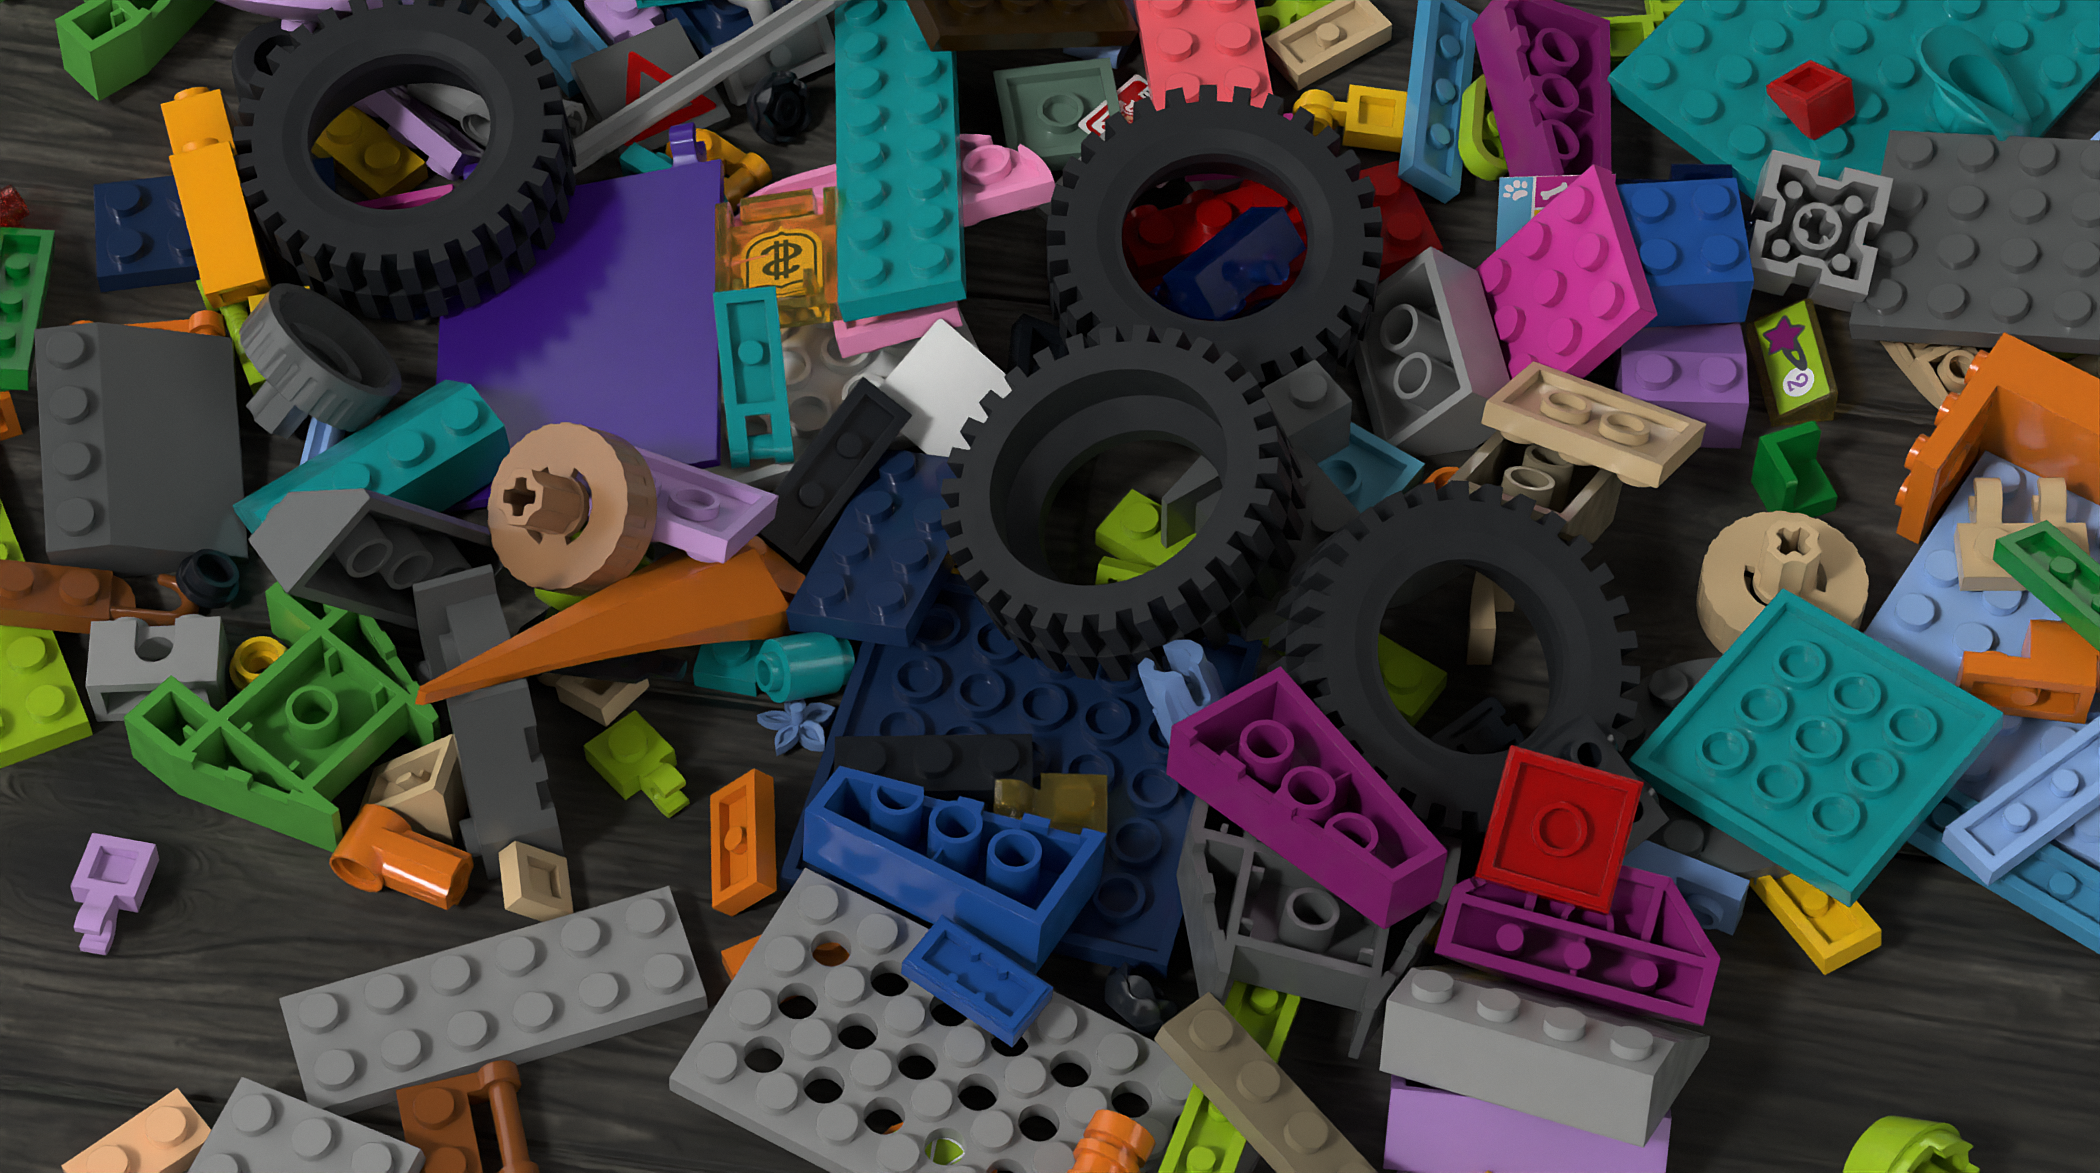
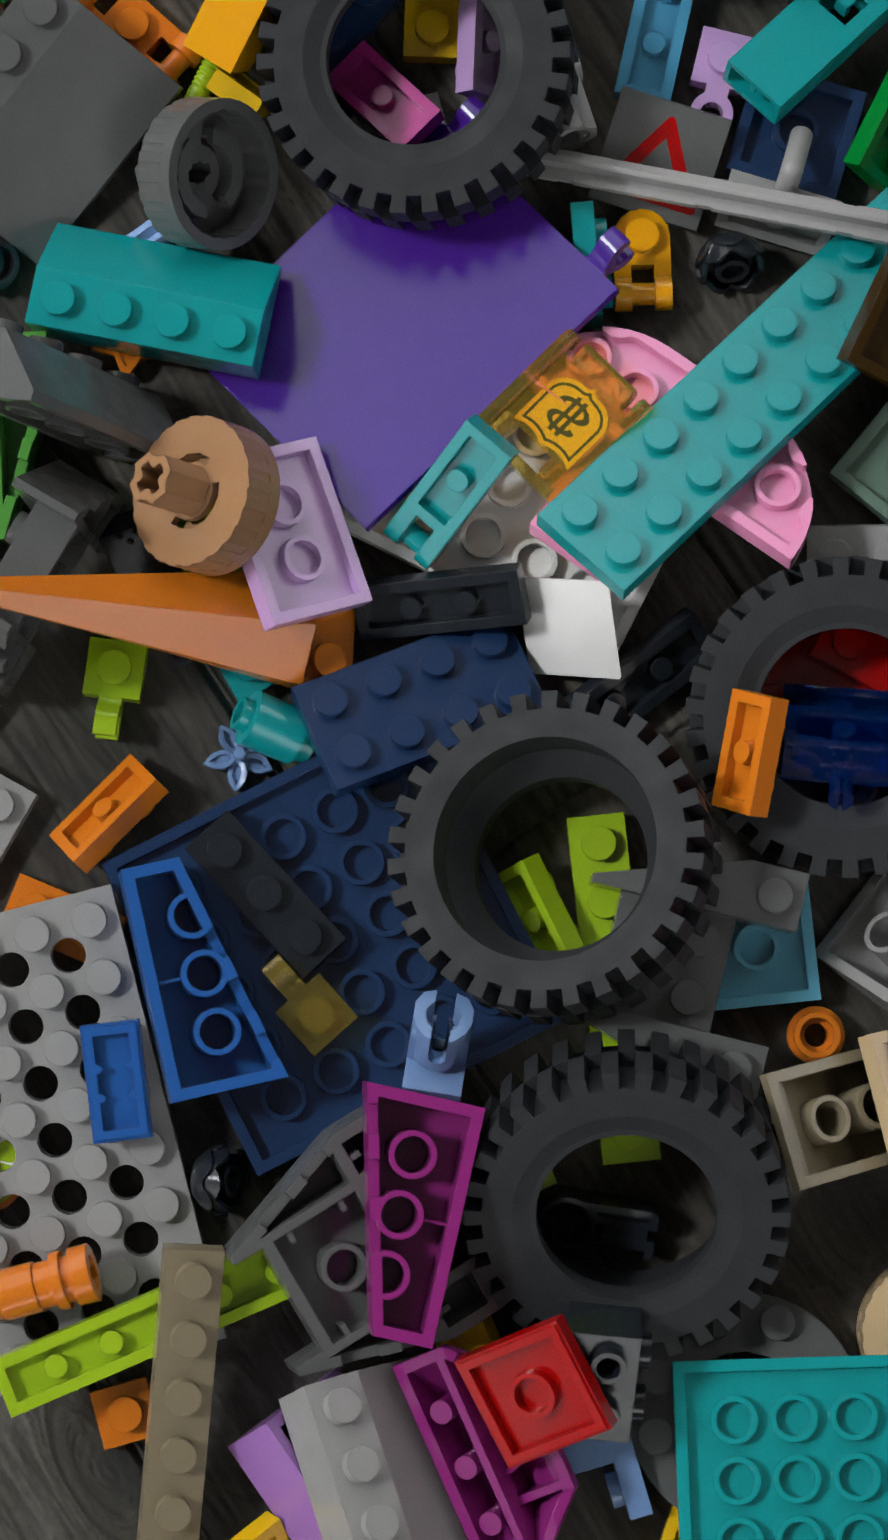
camera: 45 degrees right, 30 degrees up
none -> orange plate [711,688,789,818]

